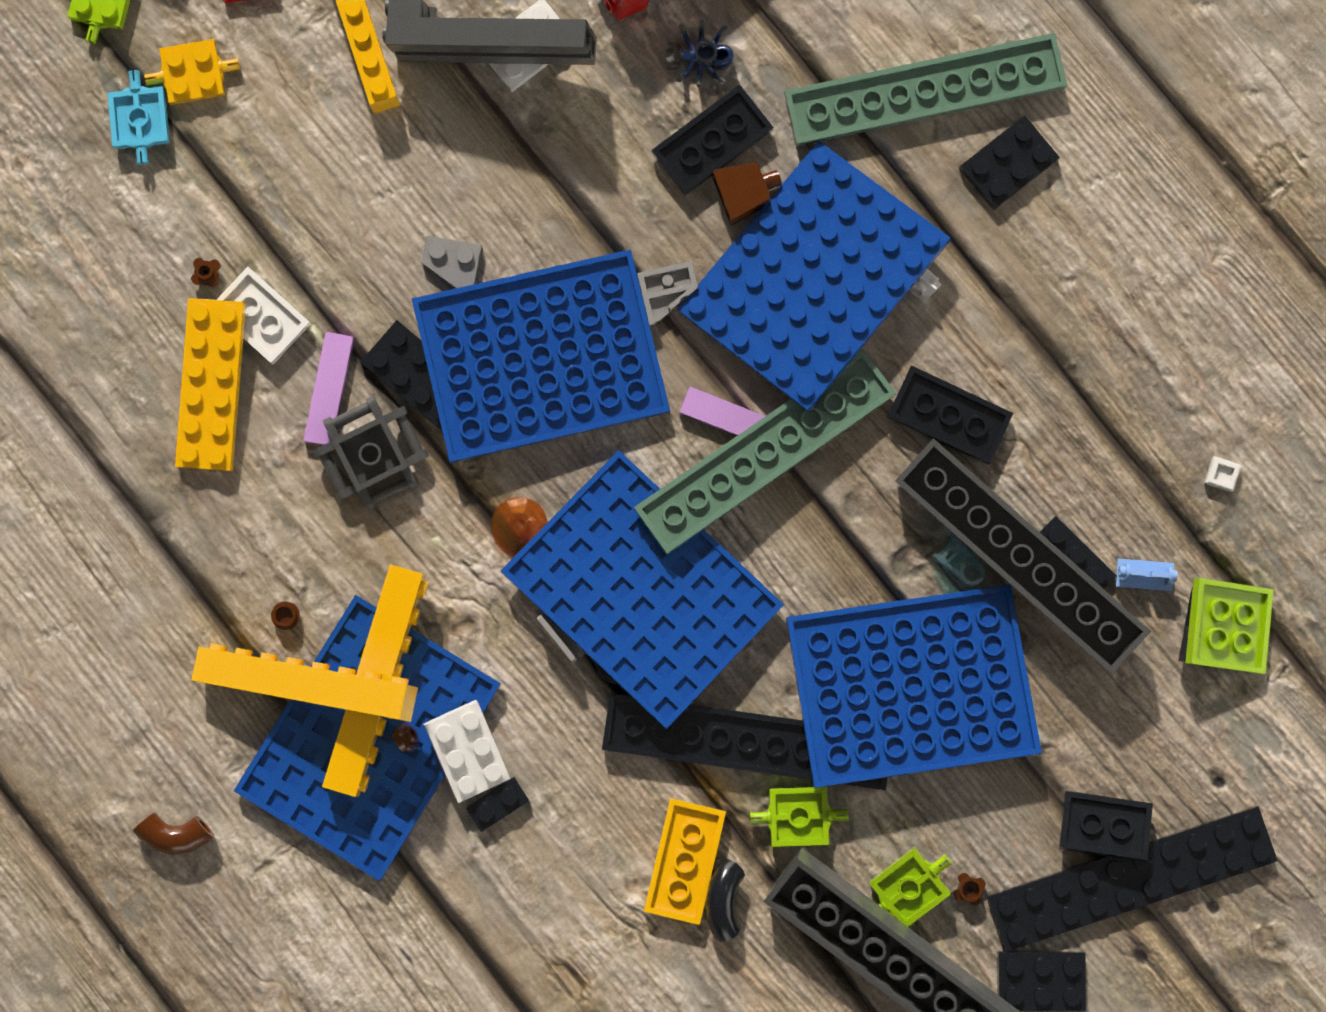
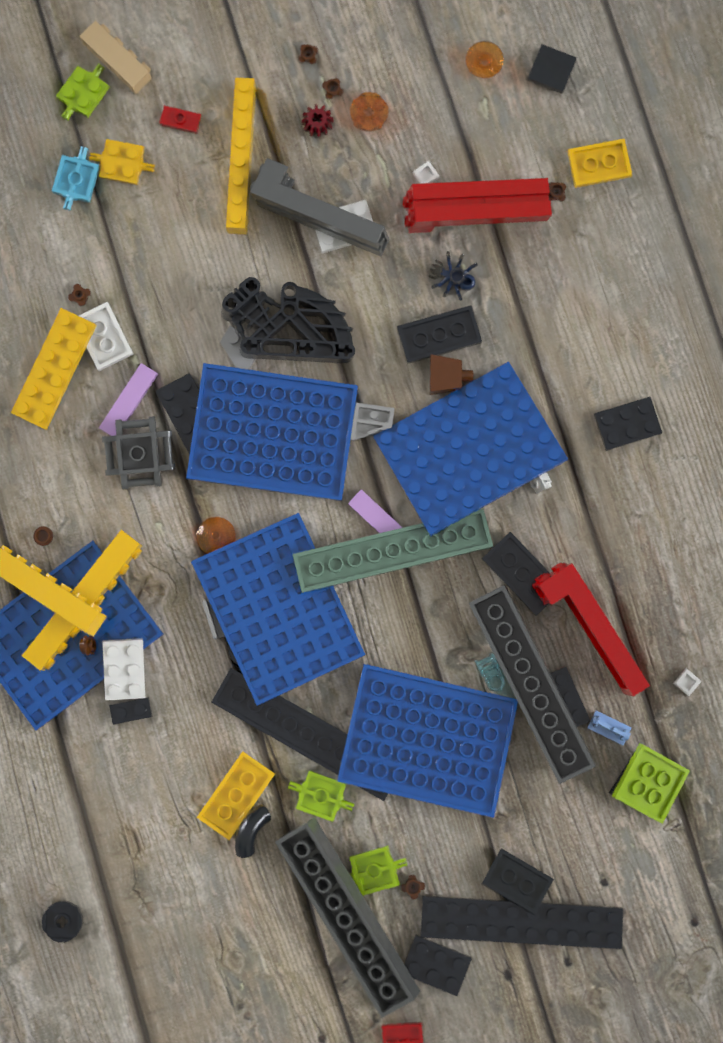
camera: 25 degrees right, 0 degrees up
sand green plate [784,33,1068,147] -> none
none -> black beam [221,277,355,363]
none -> red brick [532,562,650,697]

